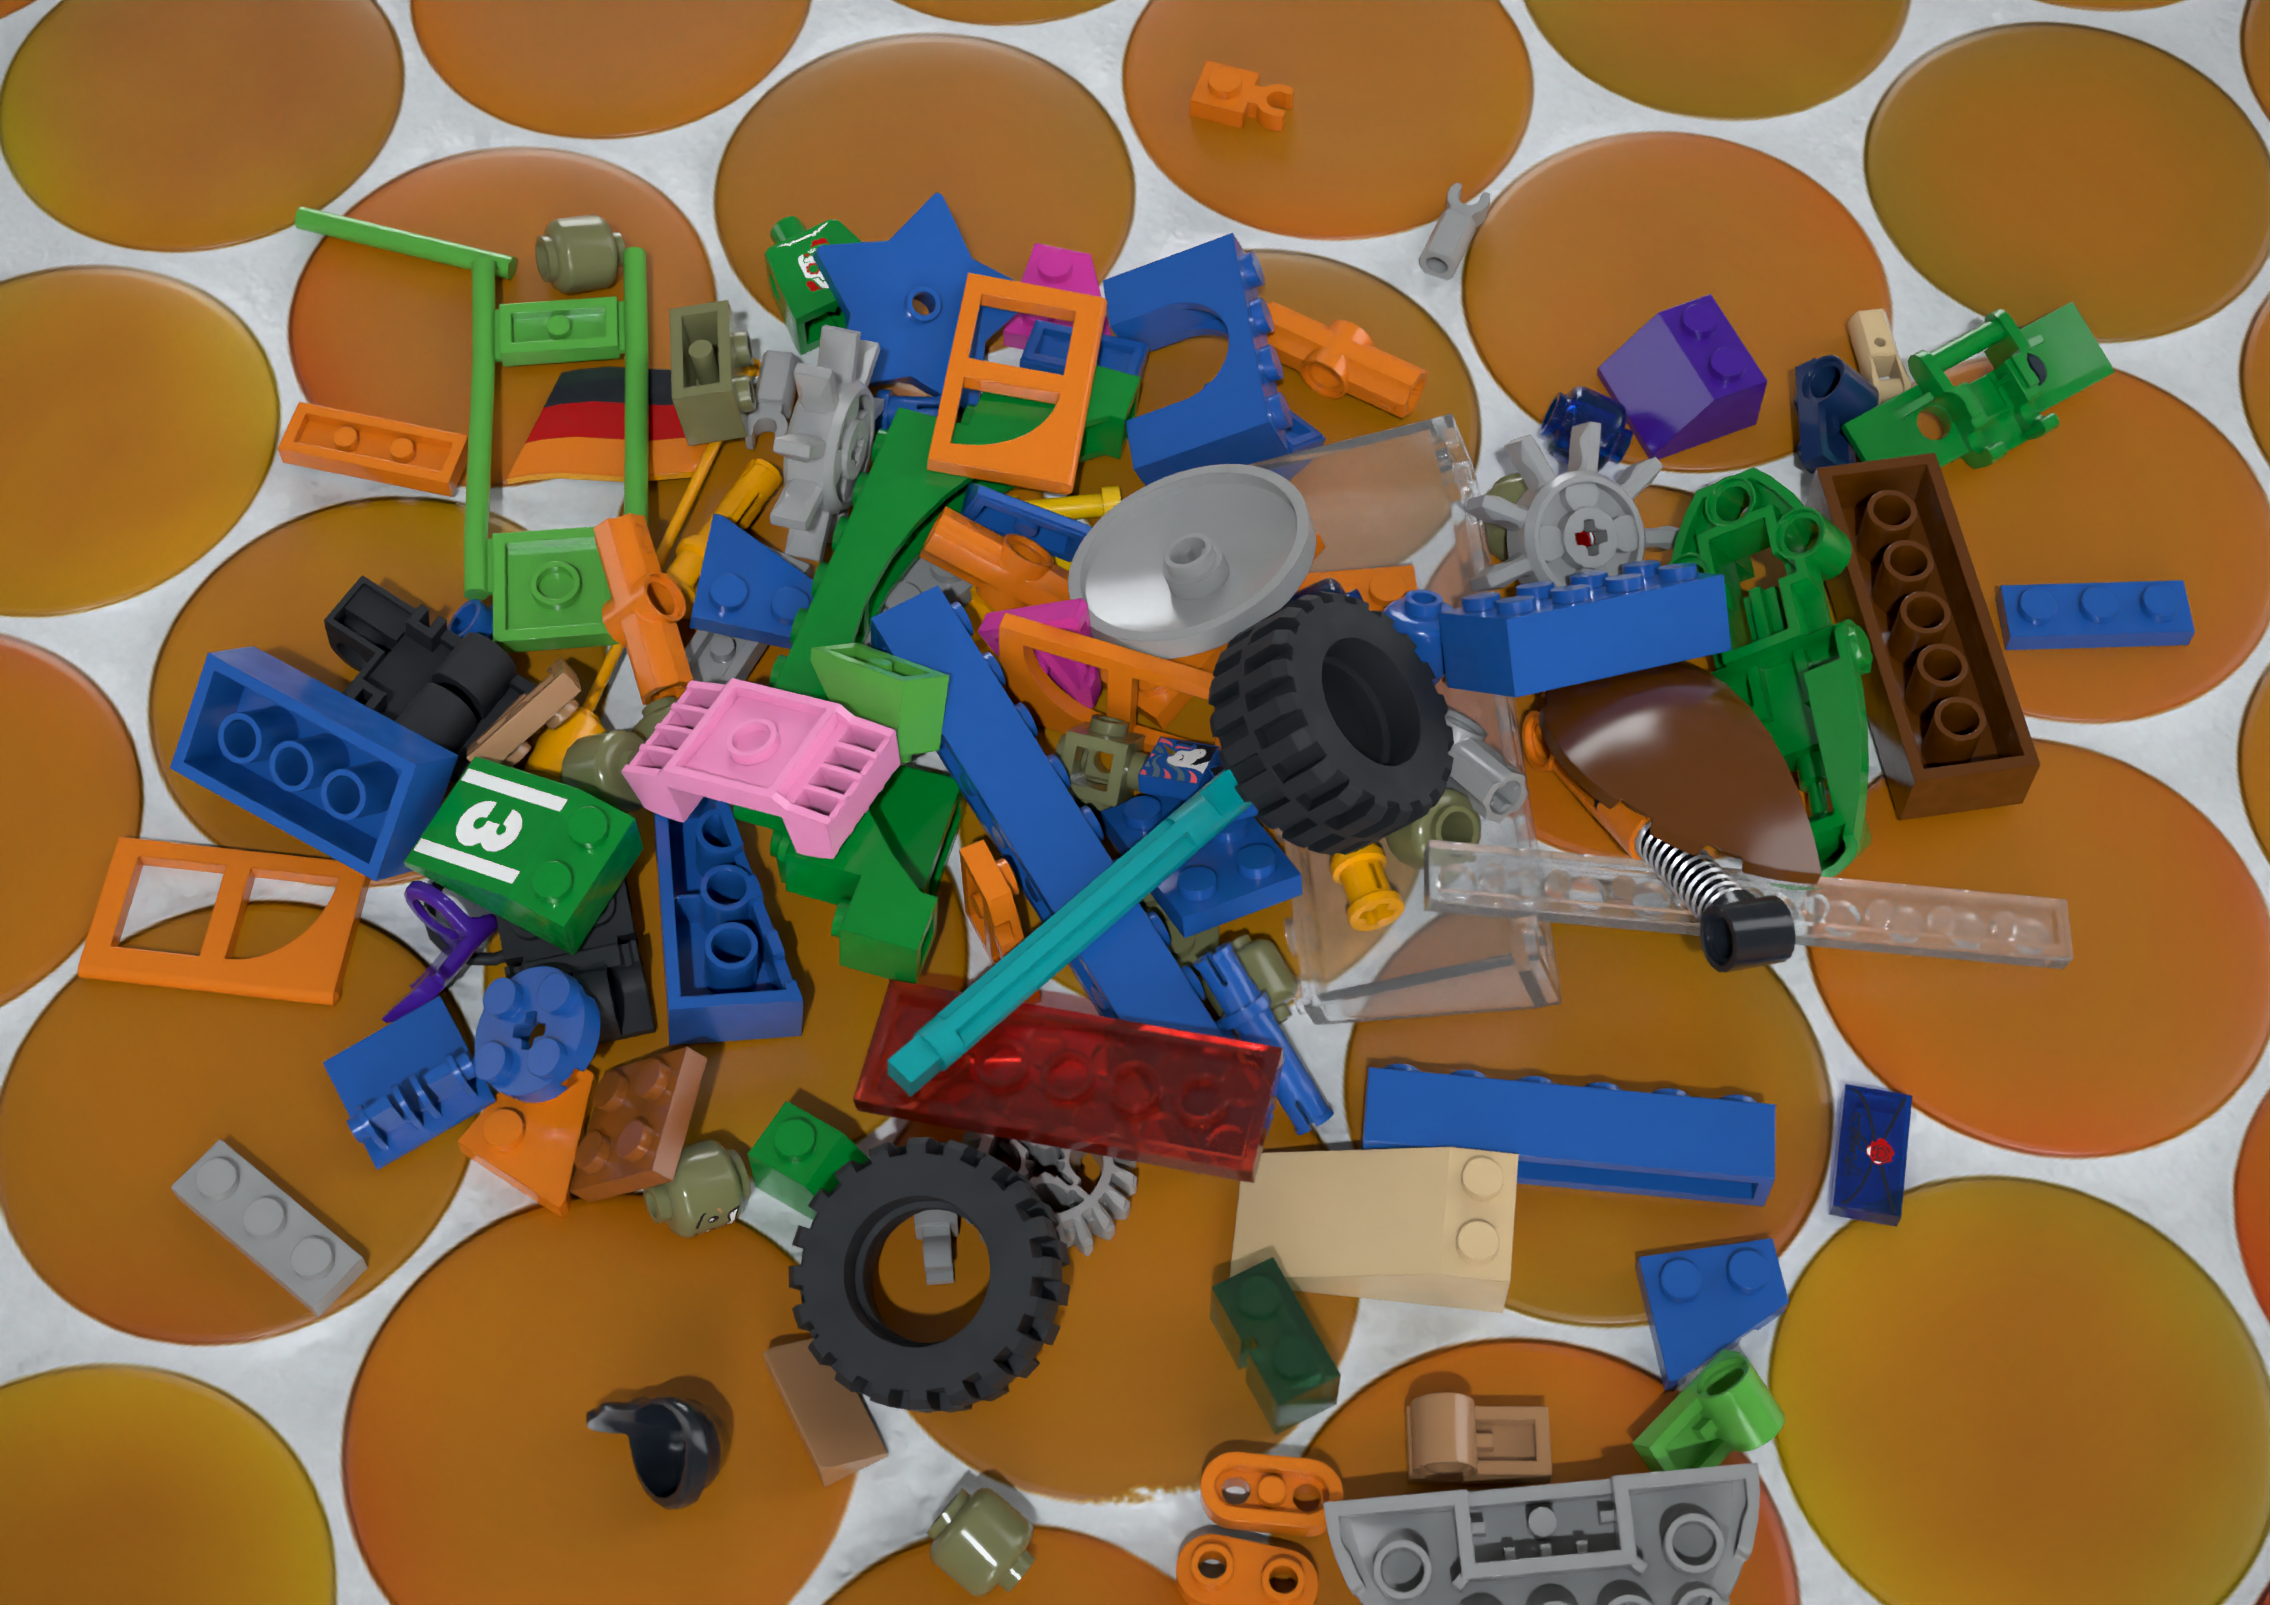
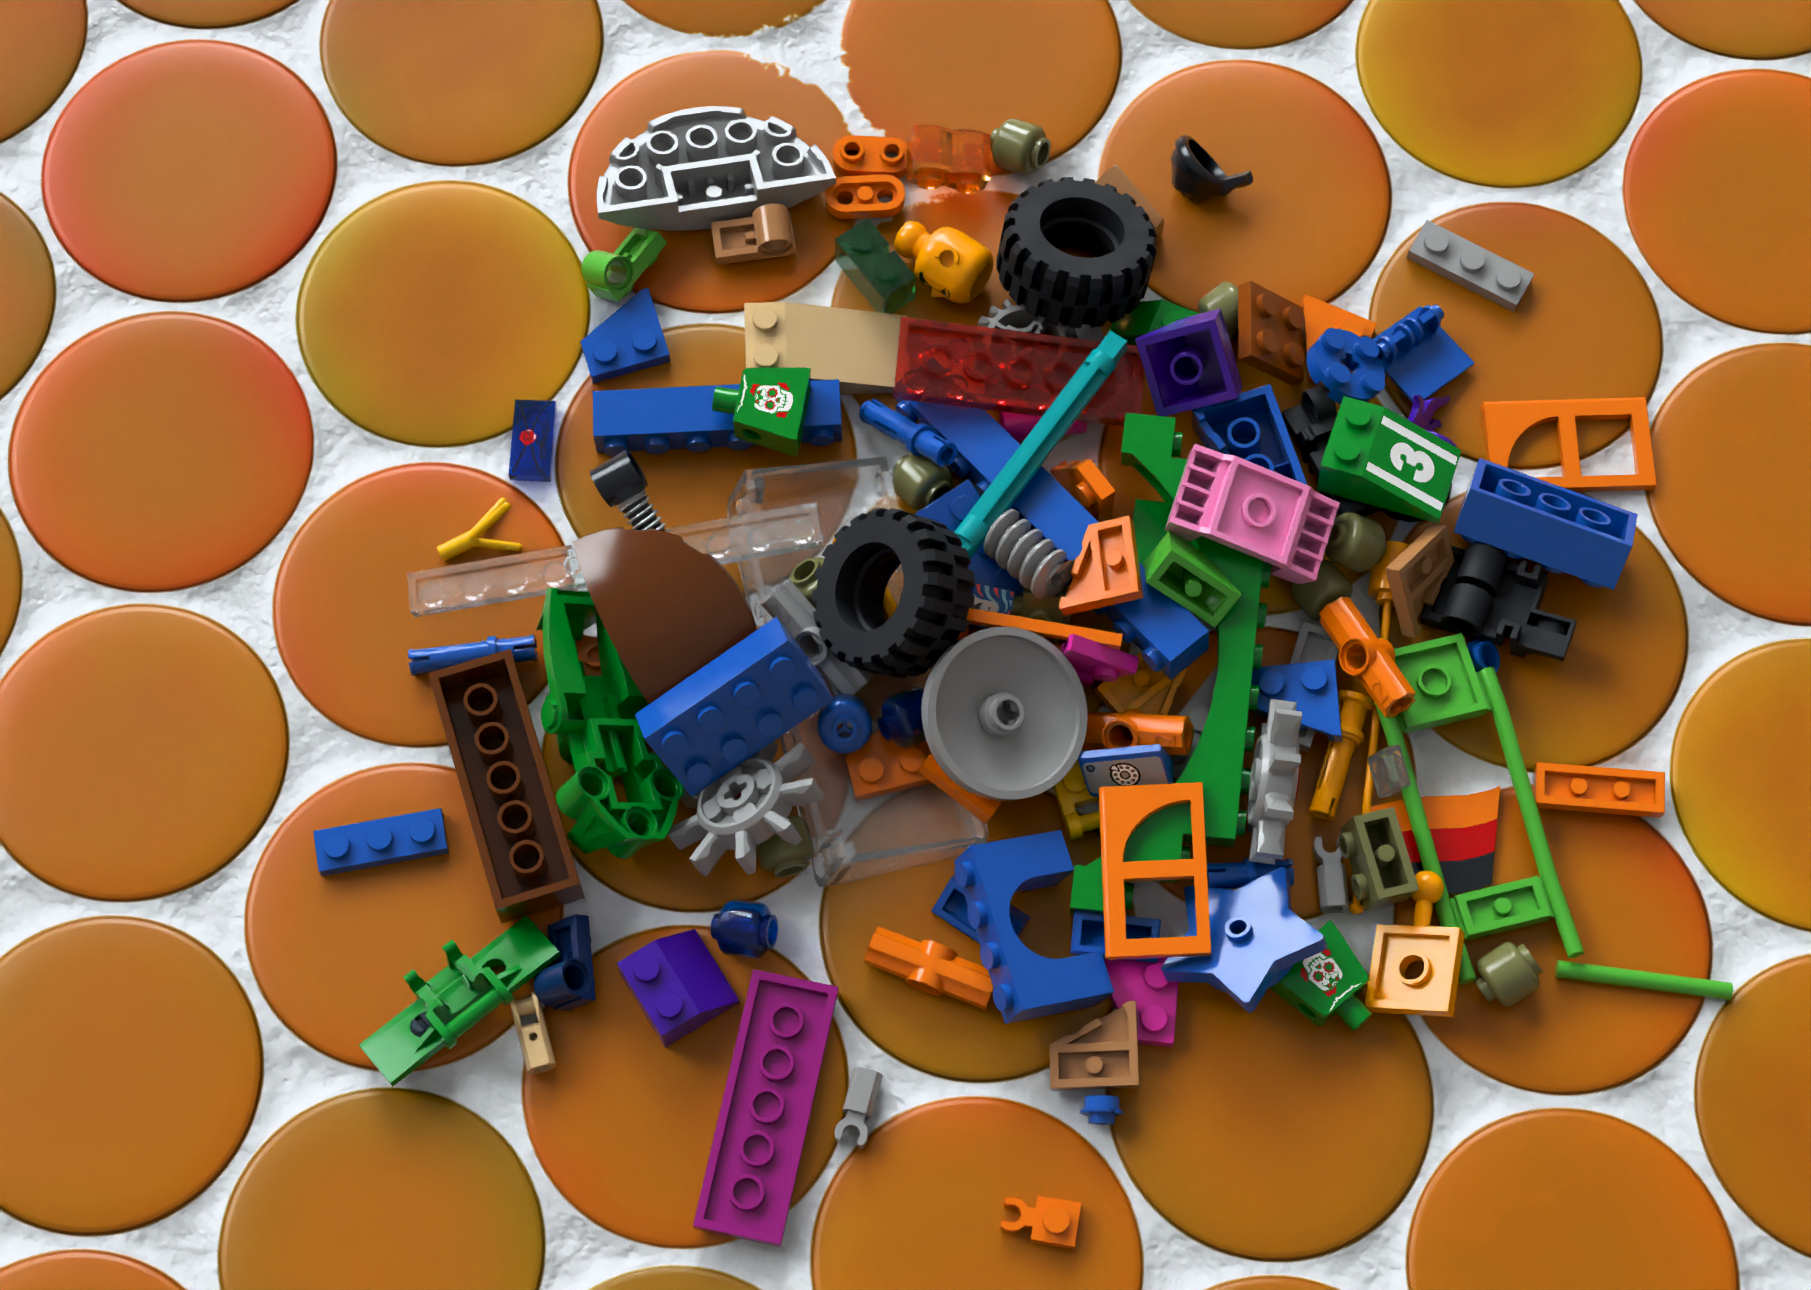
camera: 170 degrees right, 10 degrees up
none -> blue pin [408,634,538,676]
none -> yellow plant [437,498,522,562]
none -> magenta plate [693,969,839,1247]
none -> green torso [712,367,812,457]
none -> light orange piece [894,221,994,304]
none -> clear orange brick [907,124,991,194]
none -> light grey piece [984,509,1075,600]
none -> medium nougat wing [1049,1000,1140,1091]
none -> orange wing [1059,516,1143,616]
none -> blue plate [1080,1095,1124,1125]
none -> dark purple slope [1135,308,1243,416]
none -> light orange plate [1365,870,1465,1017]
none -> clear tile [1367,744,1411,798]

